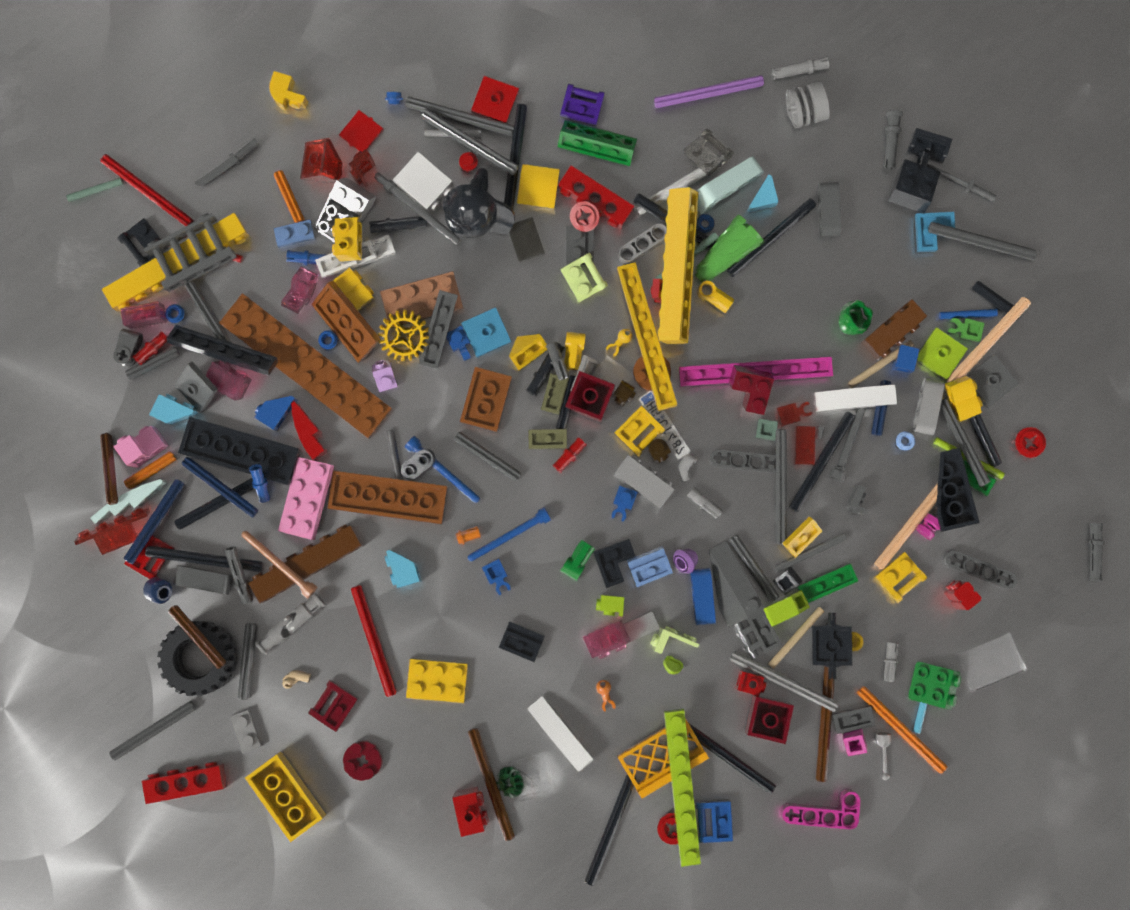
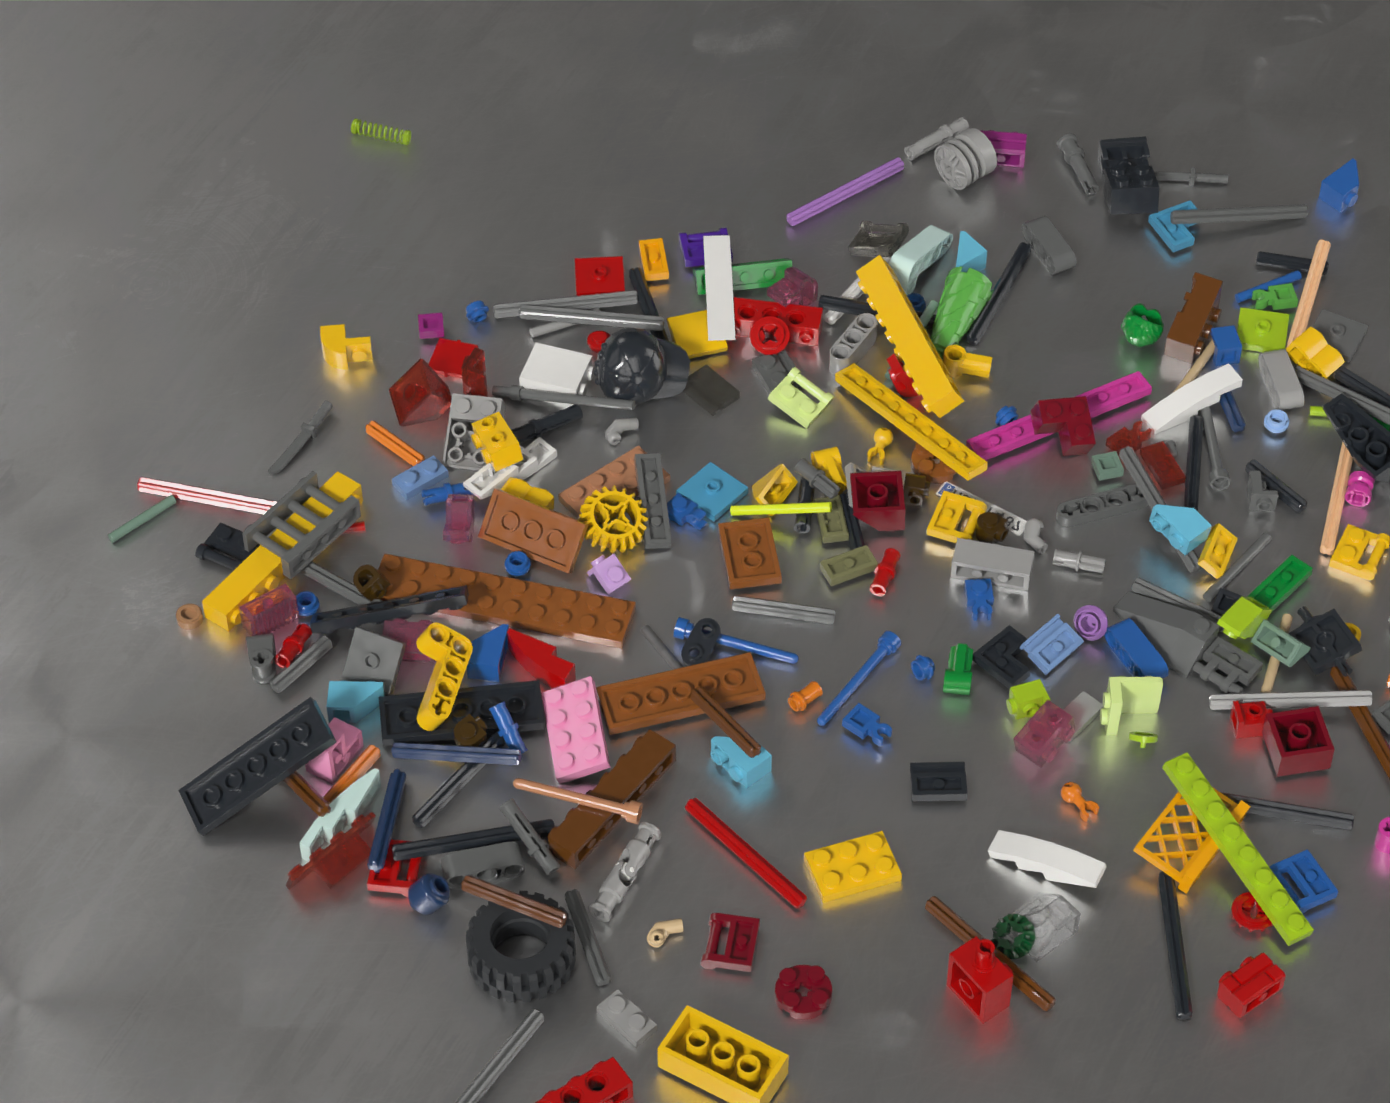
camera: 25 degrees left, 35 degrees down
none -> medium nougat tile [176,604,203,630]
none -> black plate [178,697,337,836]
none -> dark brown plate [353,564,391,601]
none -> yellow beam [416,622,473,731]
none -> magenta plate [418,313,444,339]
none -> dark brown plate [454,713,488,747]
none -> light grey arm [605,418,639,445]
none -> light orange plate [639,238,669,281]
none -> reddish brown axle [691,687,761,758]
none -> white sticker [703,235,736,341]
none -> neon yellow bar [730,502,832,516]
none -> clear pink brick [767,267,818,307]
none -> blue plate [911,655,935,680]
none -> magenta brick [980,130,1027,168]
none -> blue plate [995,406,1019,426]
none -> medium azure slope [1149,504,1212,555]
none -> red brick [1217,952,1286,1018]
none -> black axle [1245,459,1307,513]
none -> sand green slope [1250,619,1311,668]
none -> blue slope [1319,158,1359,213]

